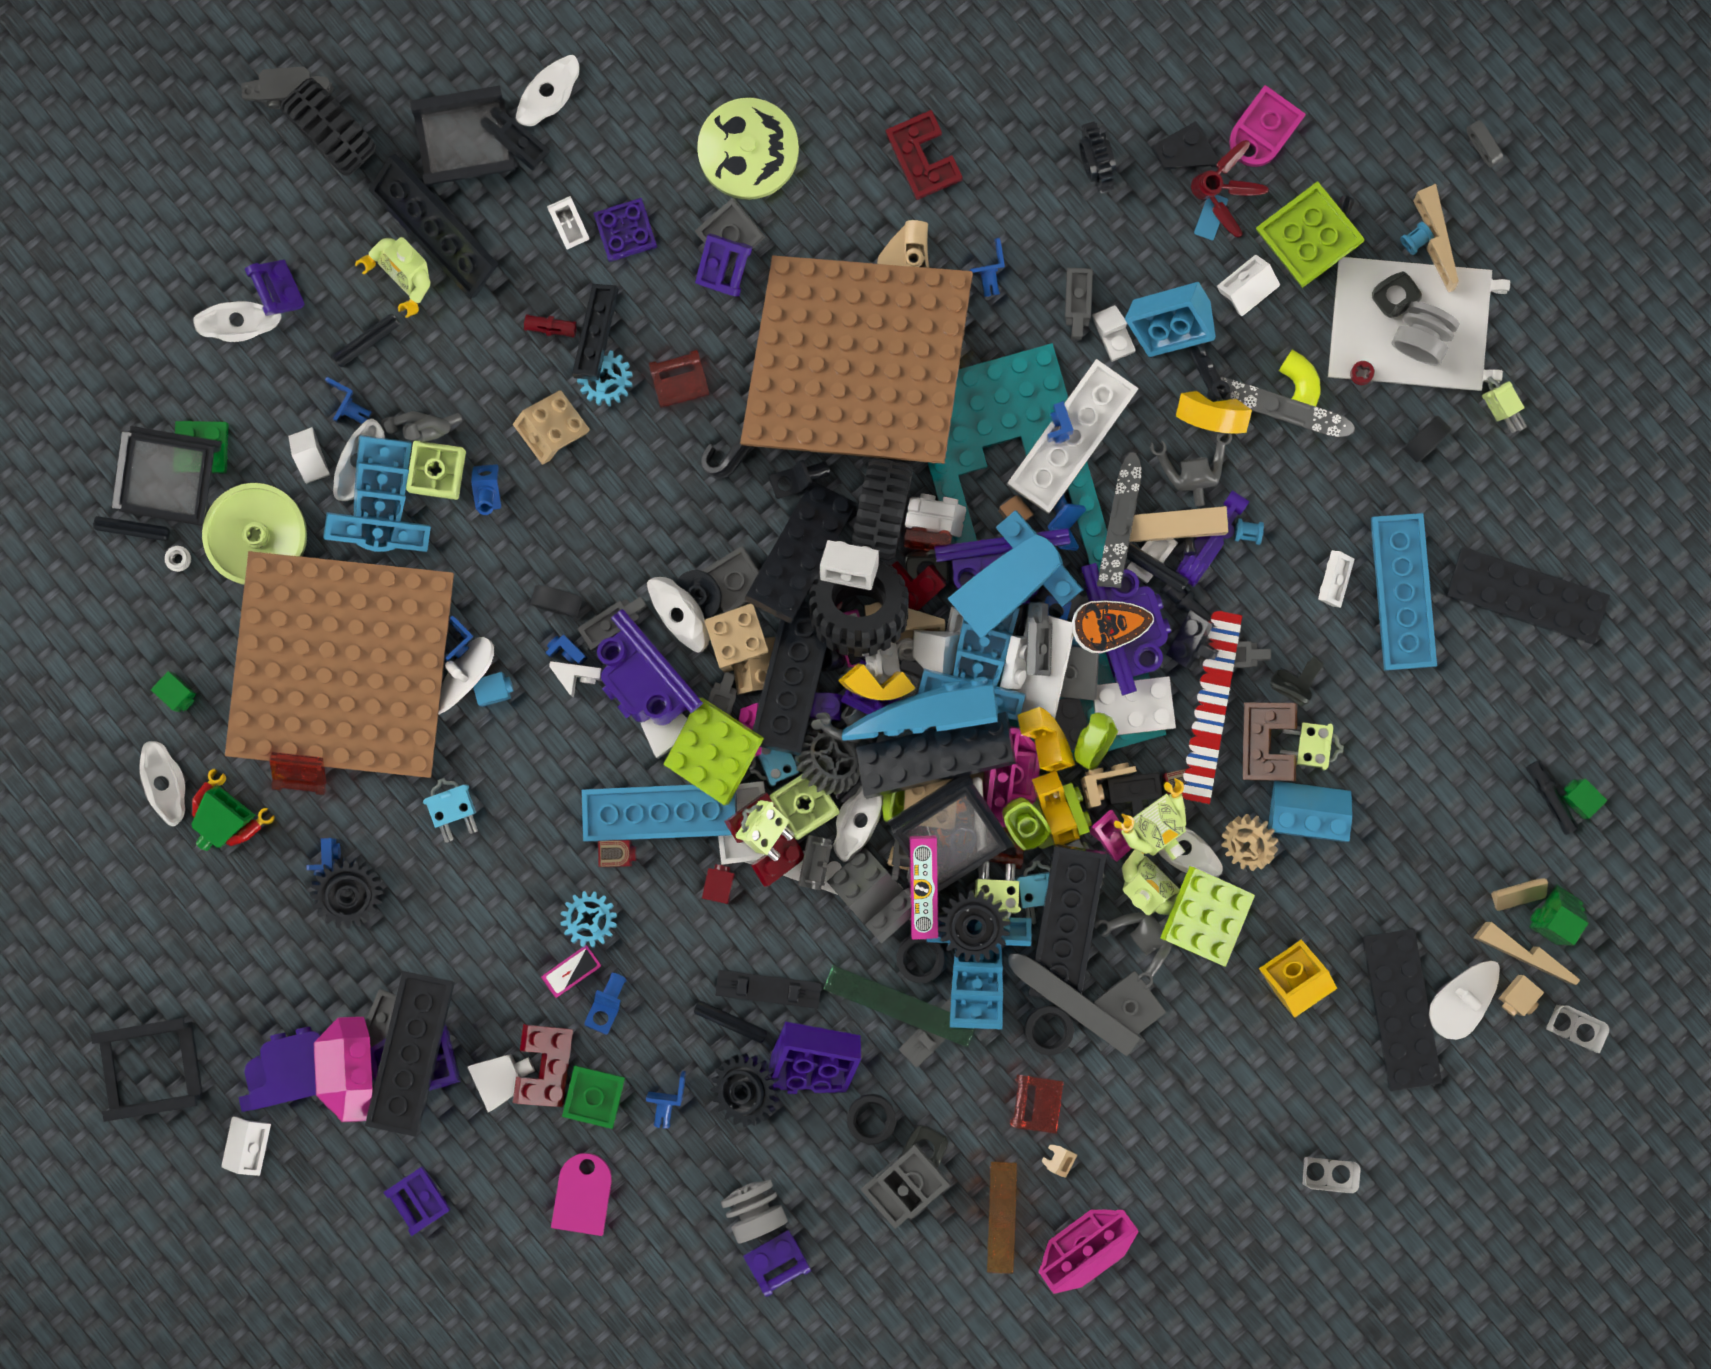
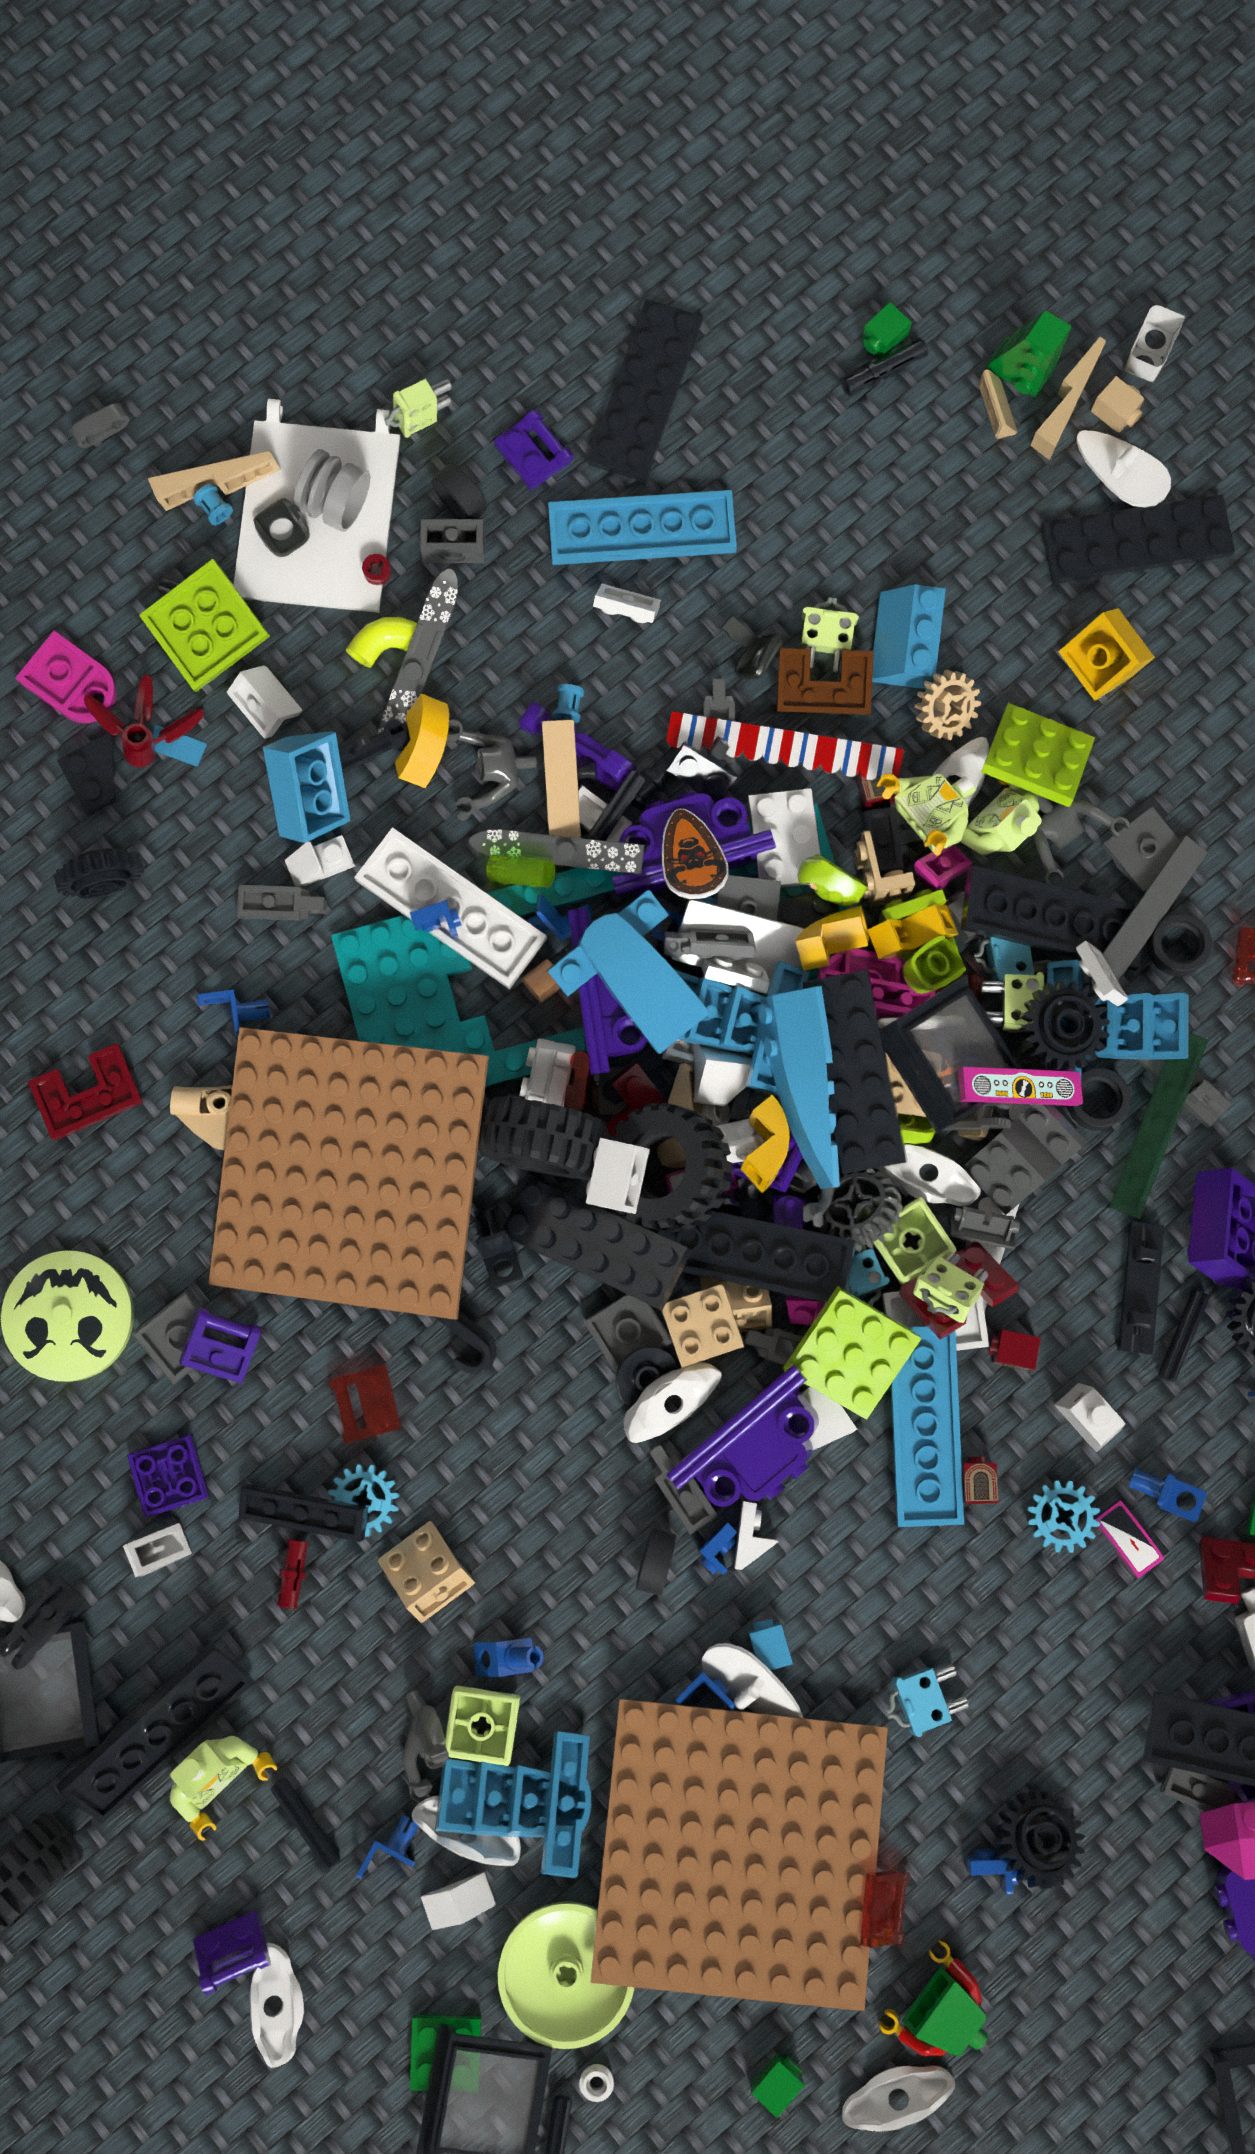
camera: 95 degrees left, 5 degrees down
none -> dark grey brick [420,519,485,563]
none -> clear neon green axle [486,854,556,888]
none -> dark purple plate [494,409,574,491]
none -> white torso [1054,1383,1125,1452]
none -> white plate [1076,941,1128,1006]

